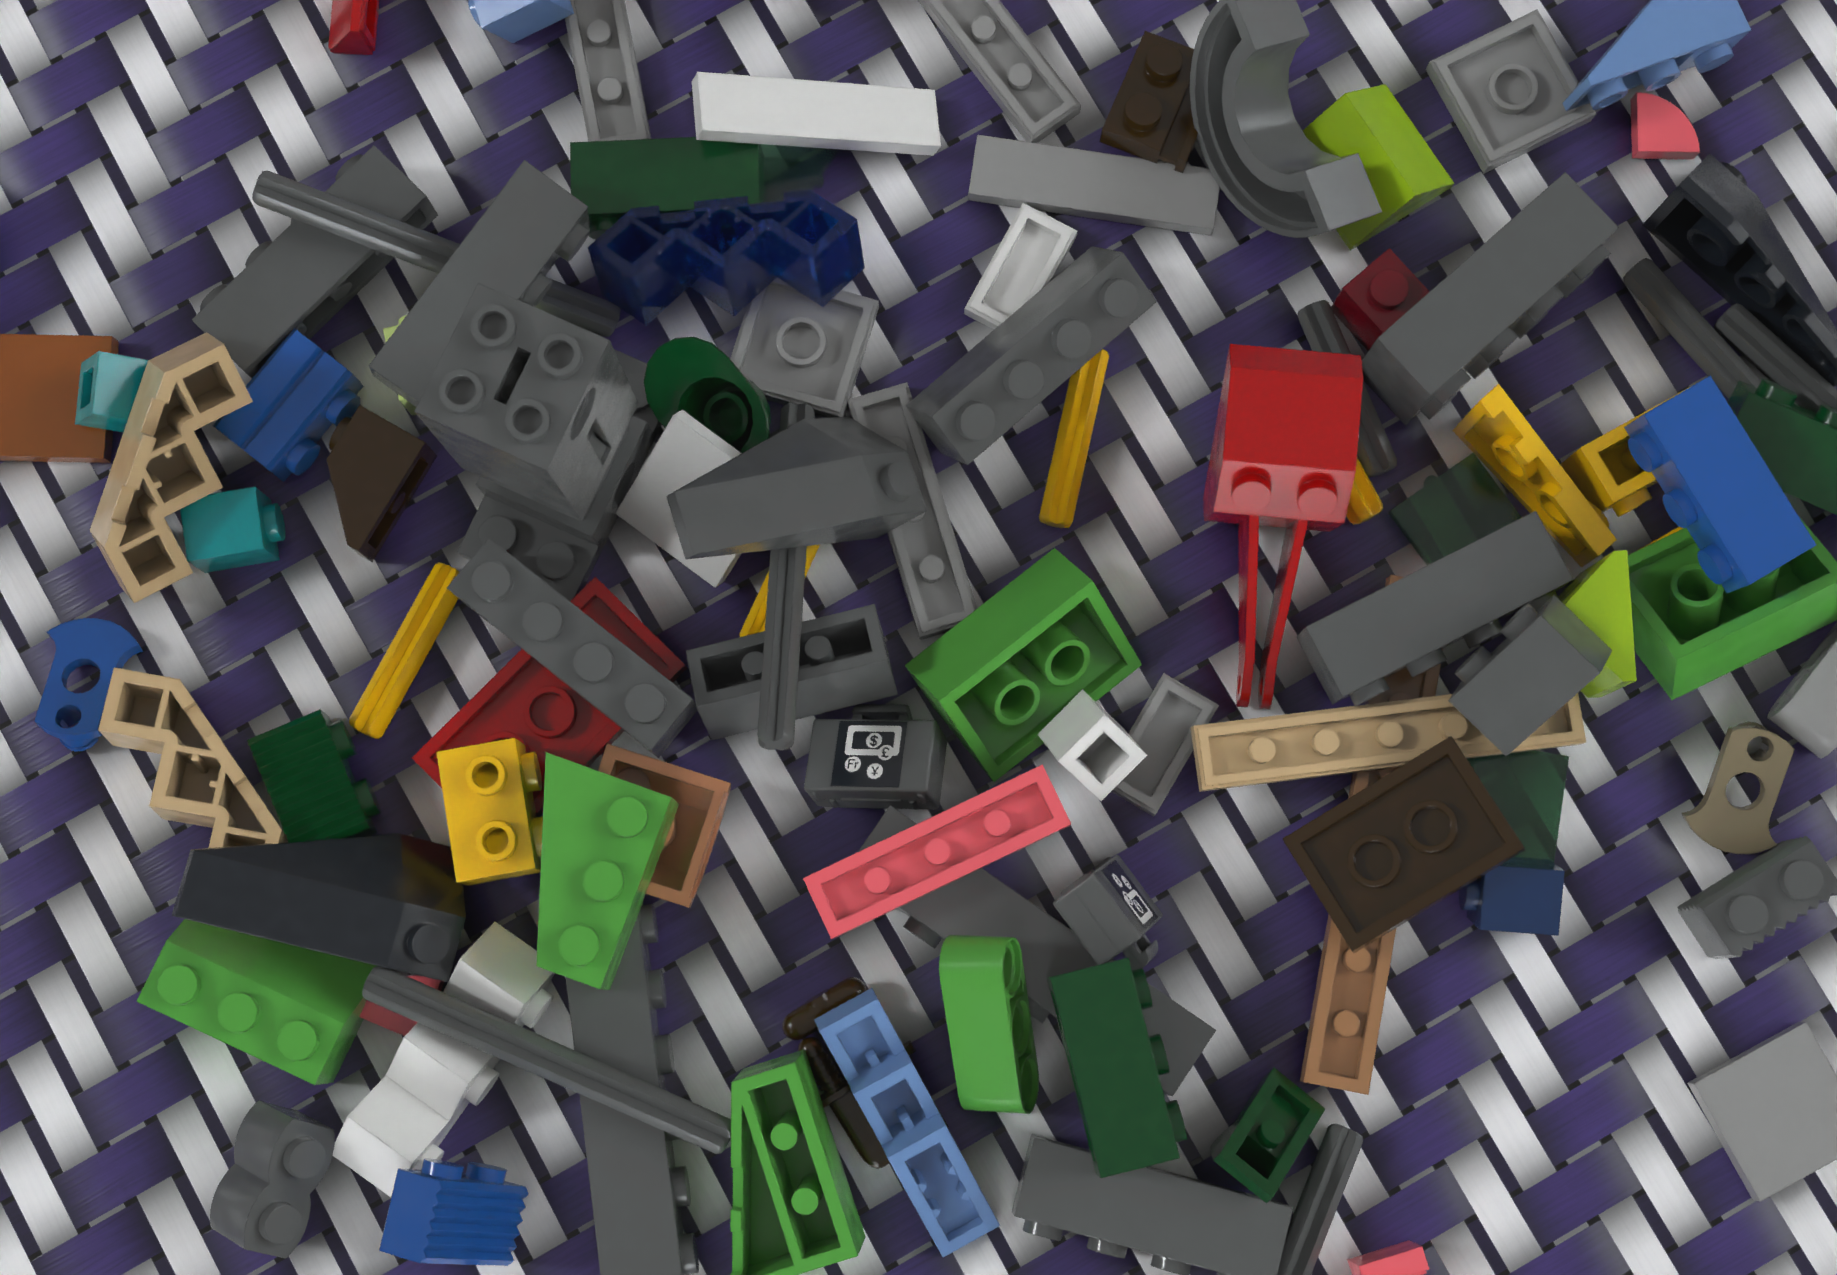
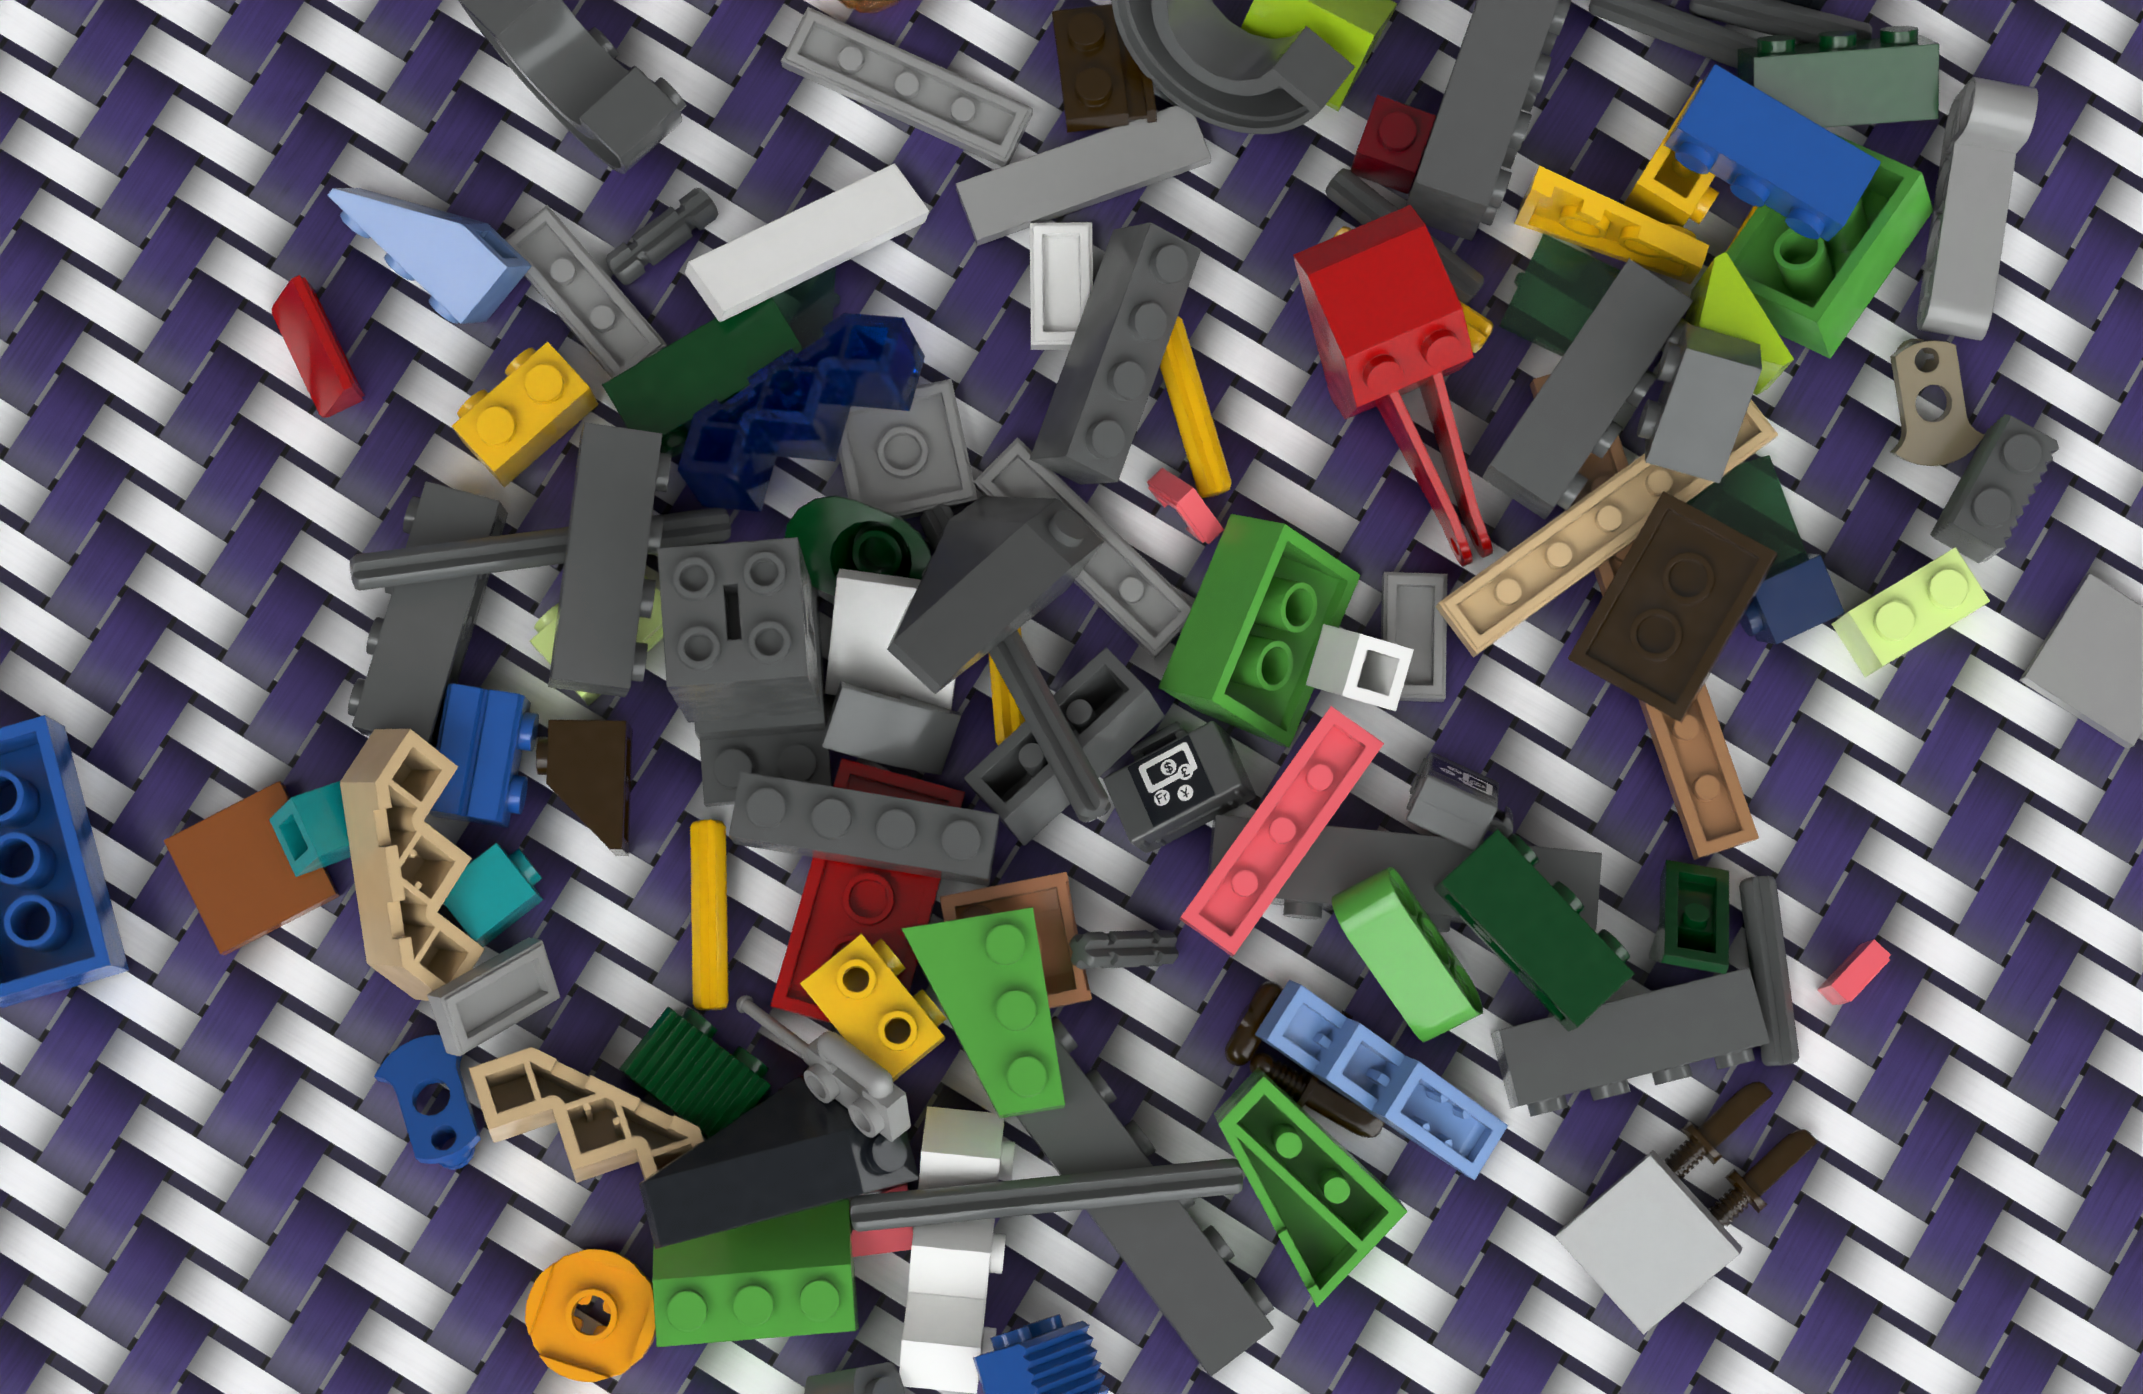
camera: 35 degrees left, 0 degrees up
none -> light grey tile [427,937,561,1056]
none -> yellow brick [452,342,599,488]
none -> light orange plate [525,1249,656,1382]
none -> dark grey axle [606,188,718,285]
none -> light grey piece [736,995,911,1142]
none -> dark grey slope [821,681,961,775]
none -> dark grey axle [1069,930,1179,969]
none -> coral tile [1147,468,1224,545]
none -> yellowish green brick [1831,547,1990,677]

